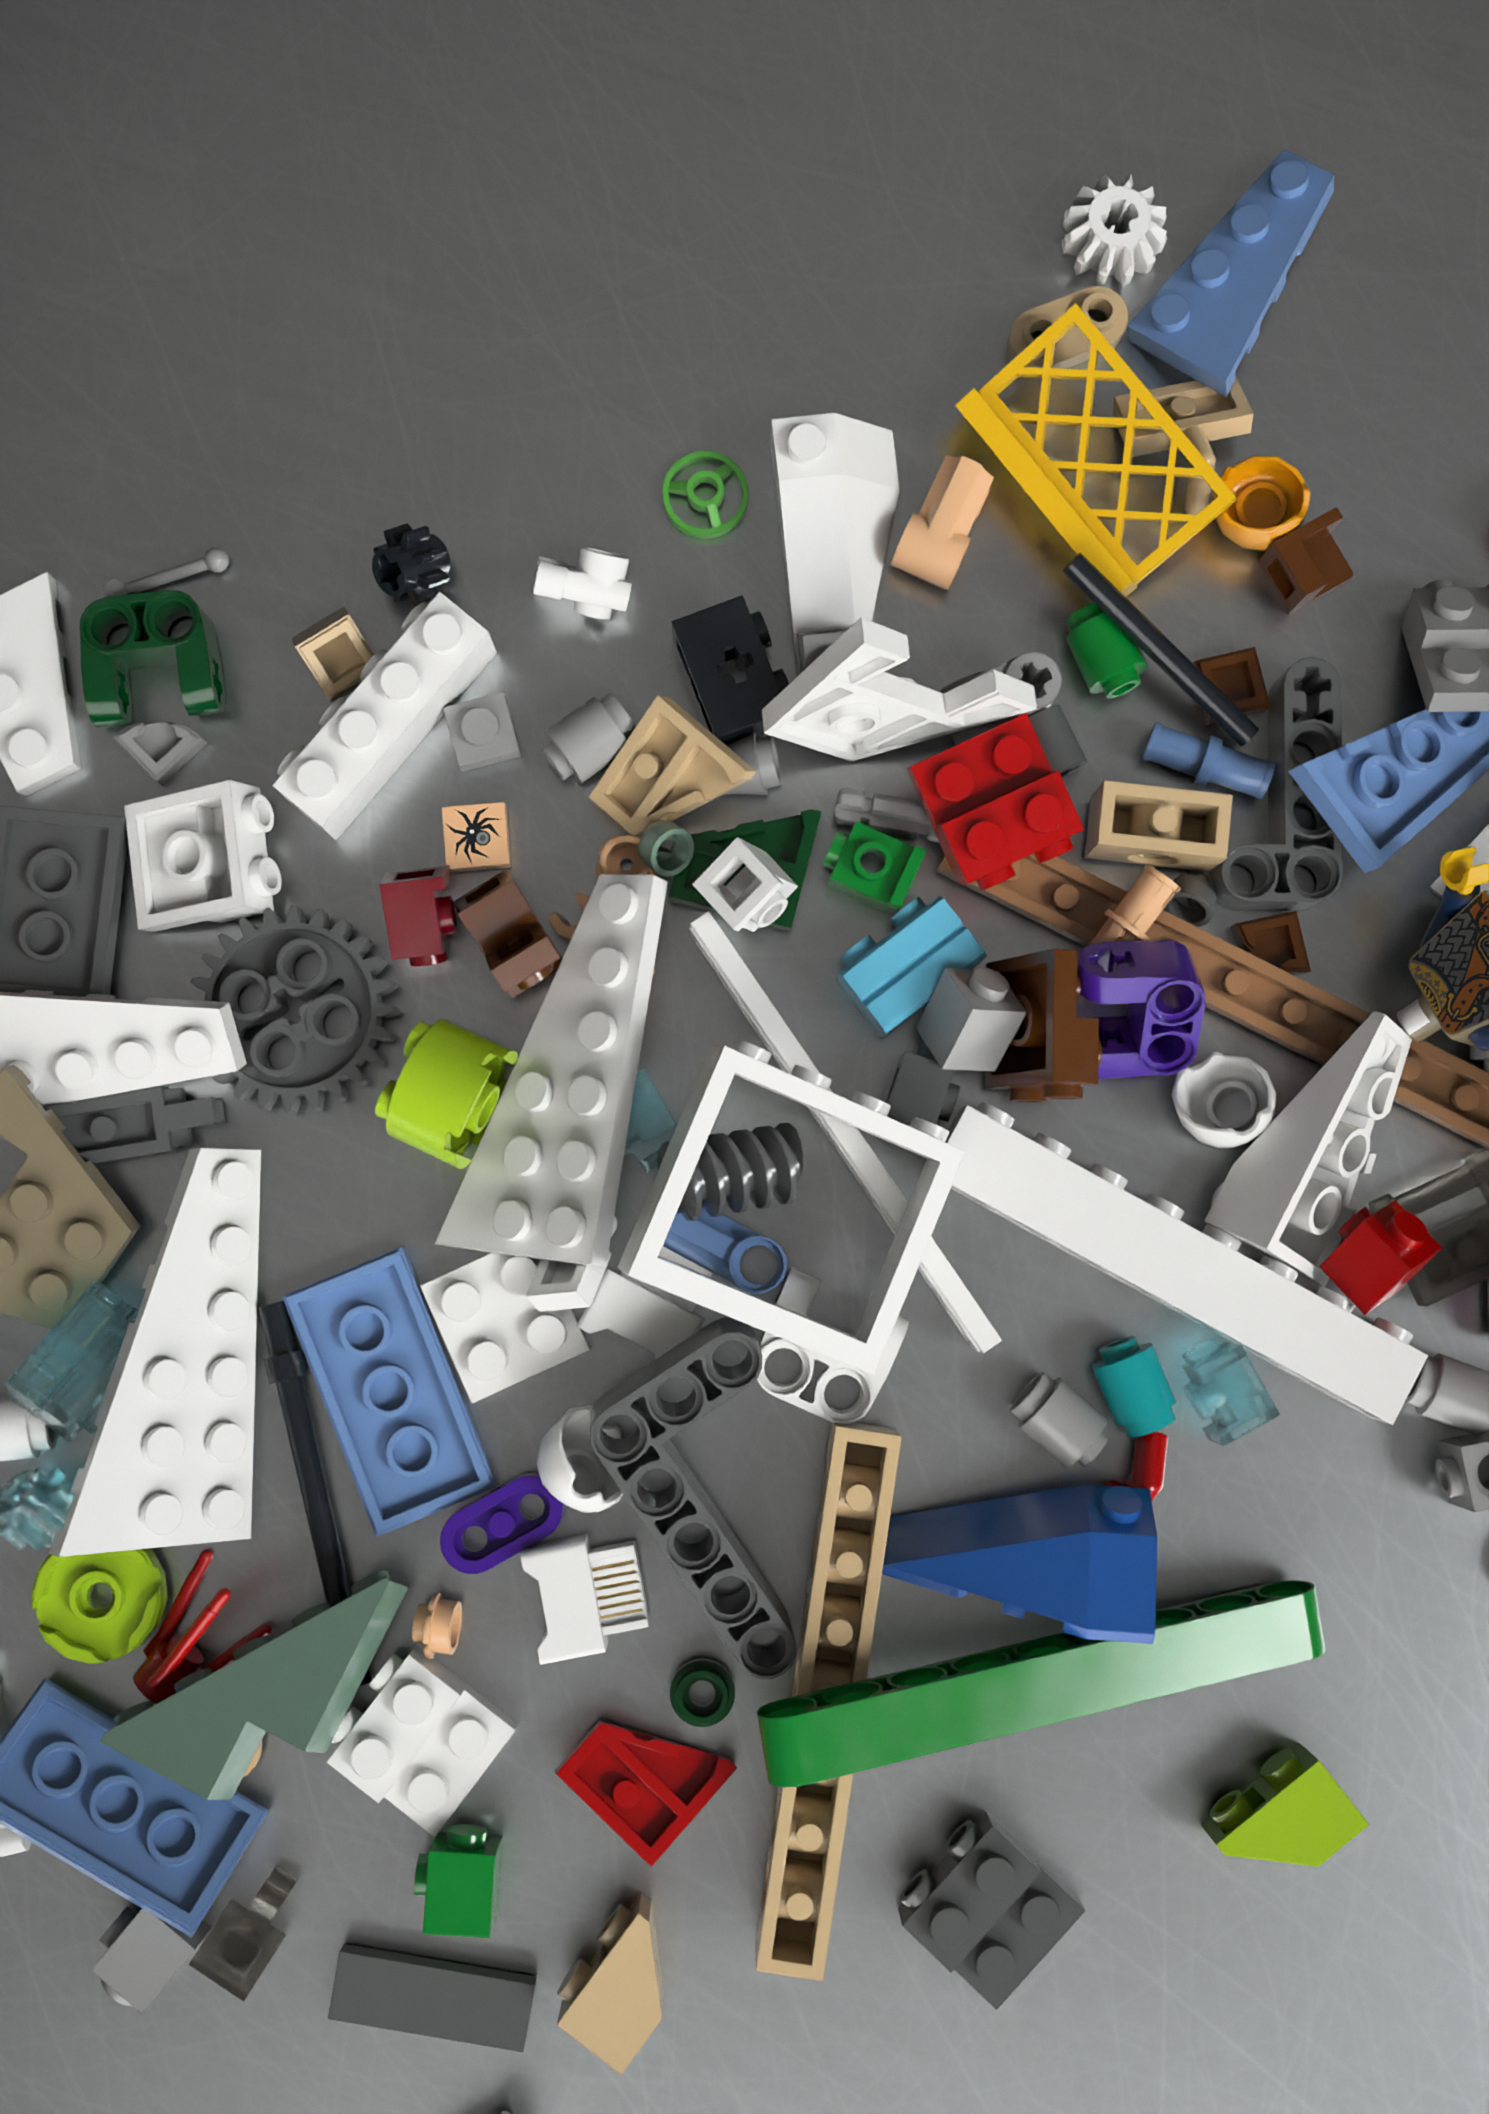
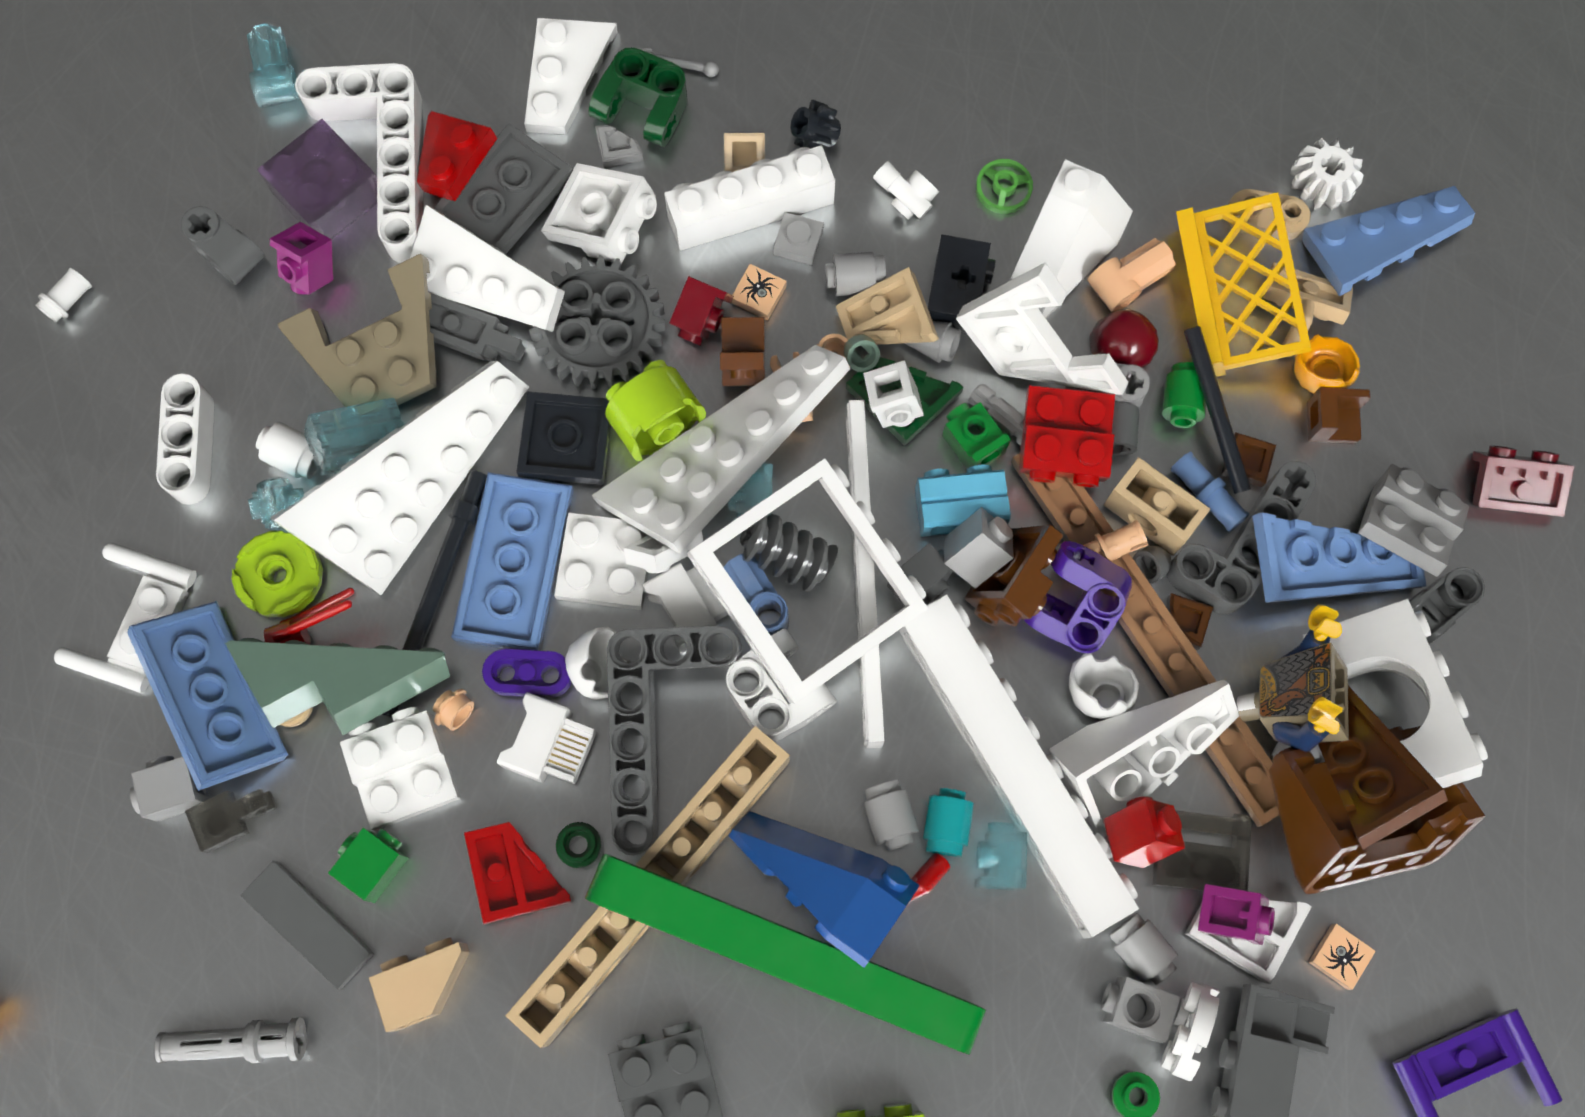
camera: 35 degrees right, 10 degrees down
none -> black plate [516,391,611,485]
none -> dark red hair [1090,309,1159,368]

